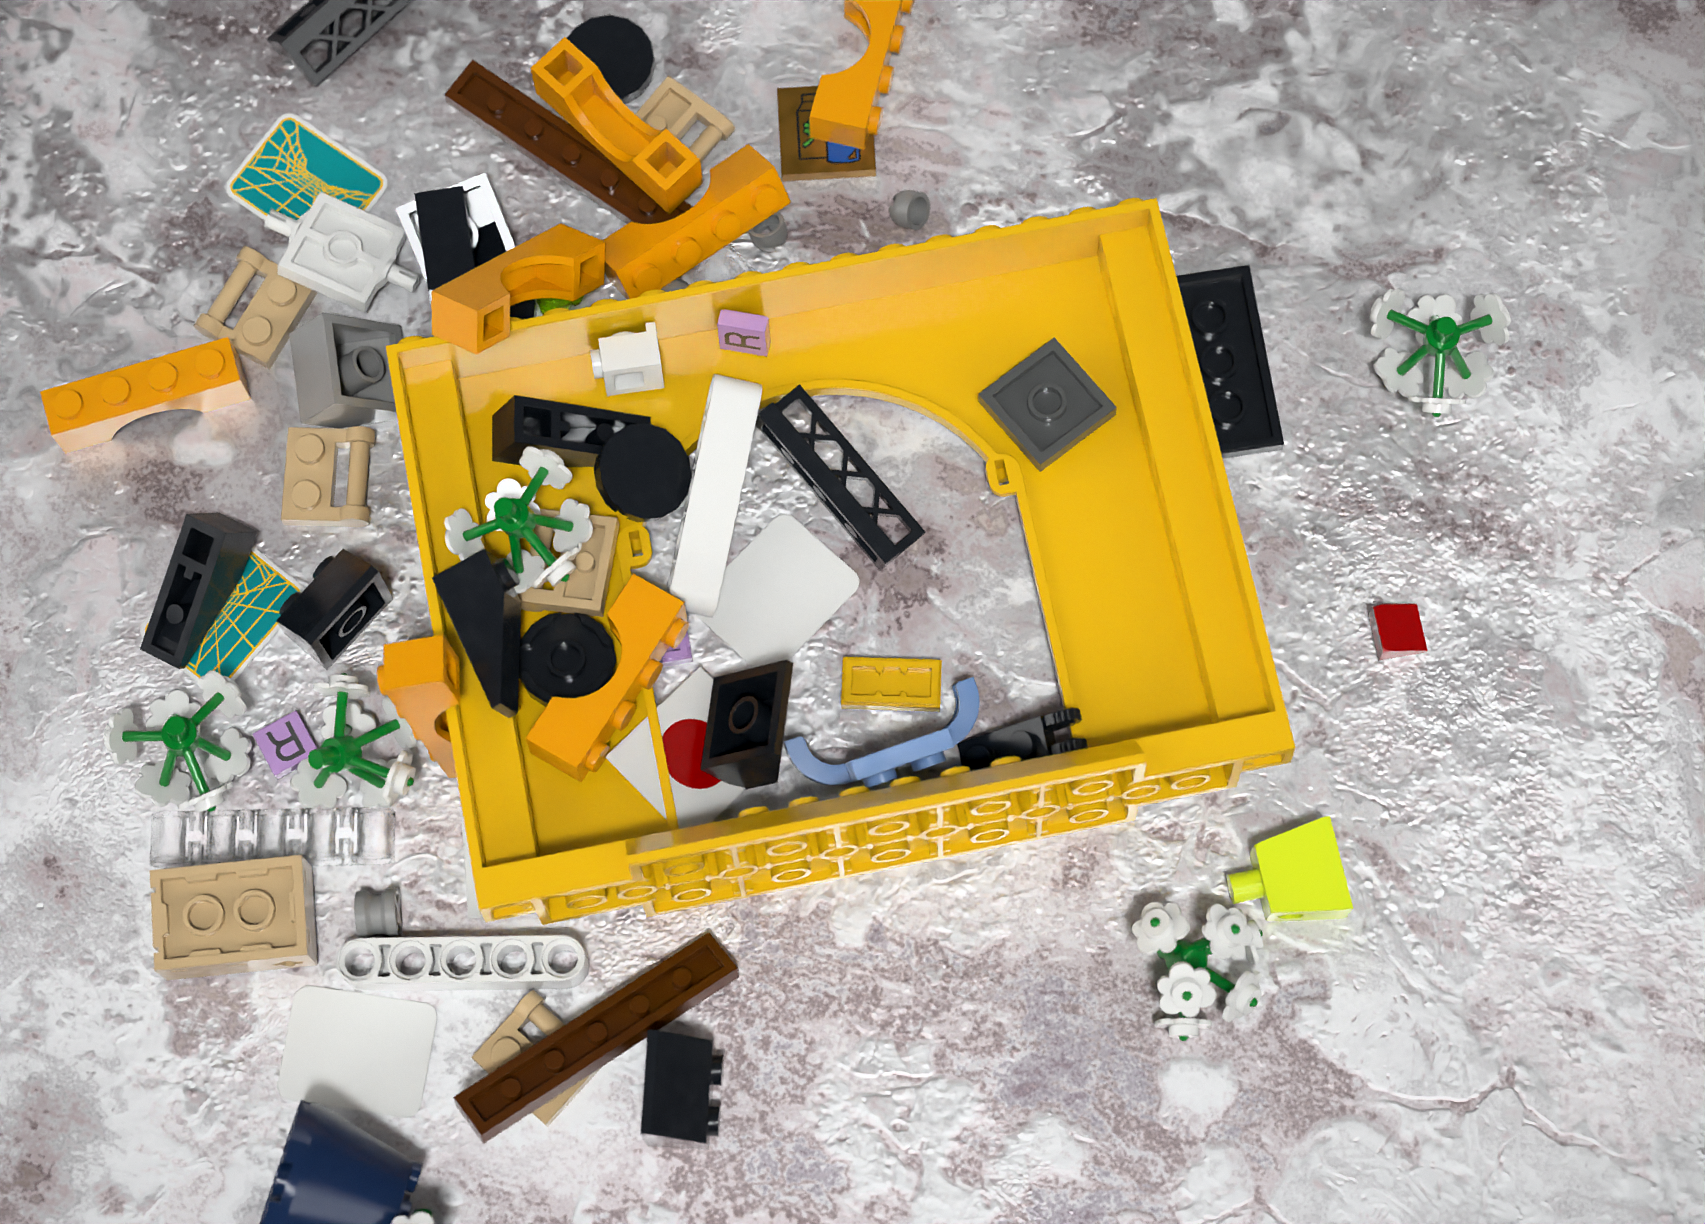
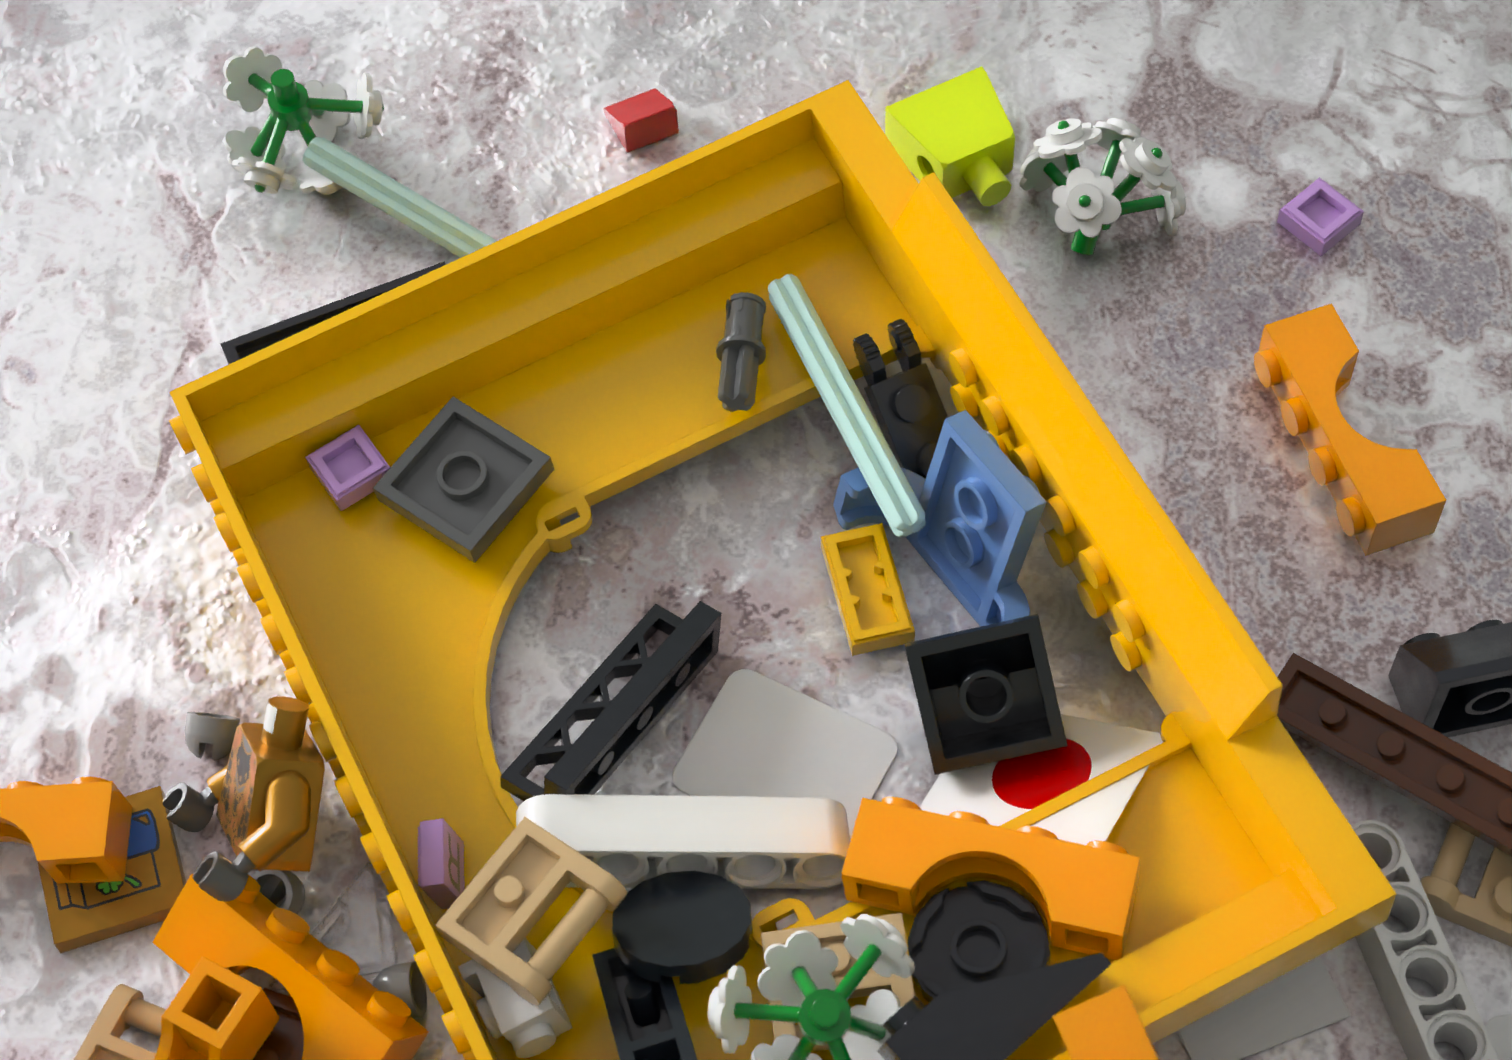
camera: 105 degrees left, 15 degrees down
none -> pearl gold torso [163,696,325,902]
none -> light aqua axle [303,137,497,258]
none -> lavender tile [305,425,391,511]
none -> tan plate [435,817,628,1006]
none -> dark grey axle [716,292,766,412]
none -> light aqua axle [768,274,926,538]
none -> light orange arch [1254,303,1446,556]
none -> lavender tile [1277,177,1364,256]

